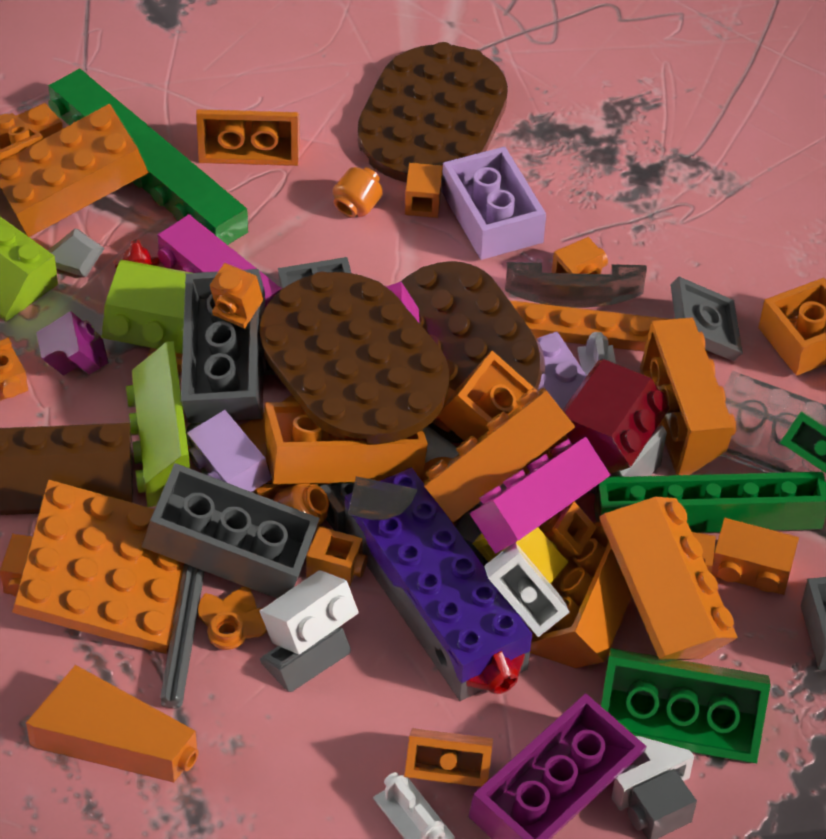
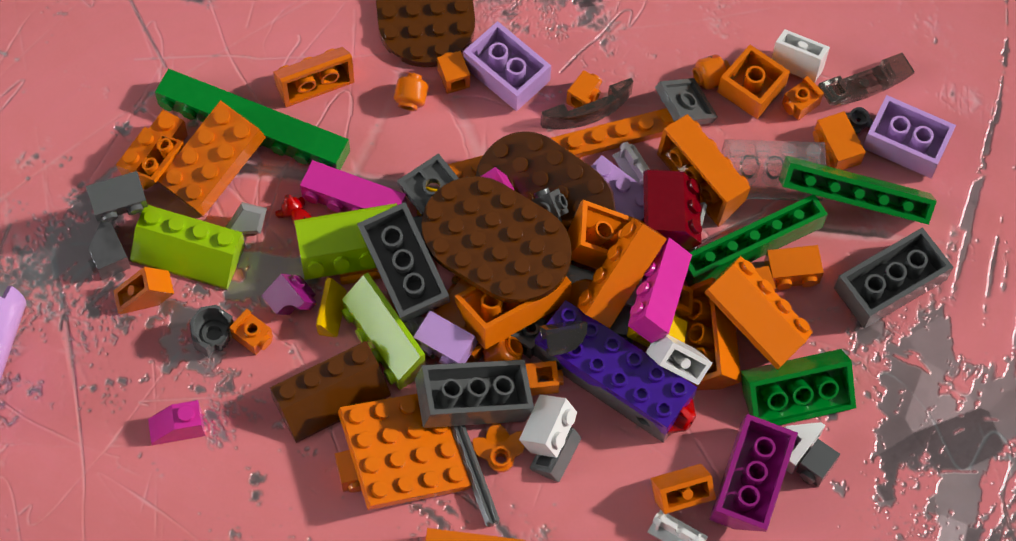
camera: 25 degrees left, 15 degrees up
orange brick [209,262,263,329] -> none
none -> yellow slope [316,278,347,338]
none -> dark grey brick [531,188,569,222]
none -> orange head [692,54,730,90]

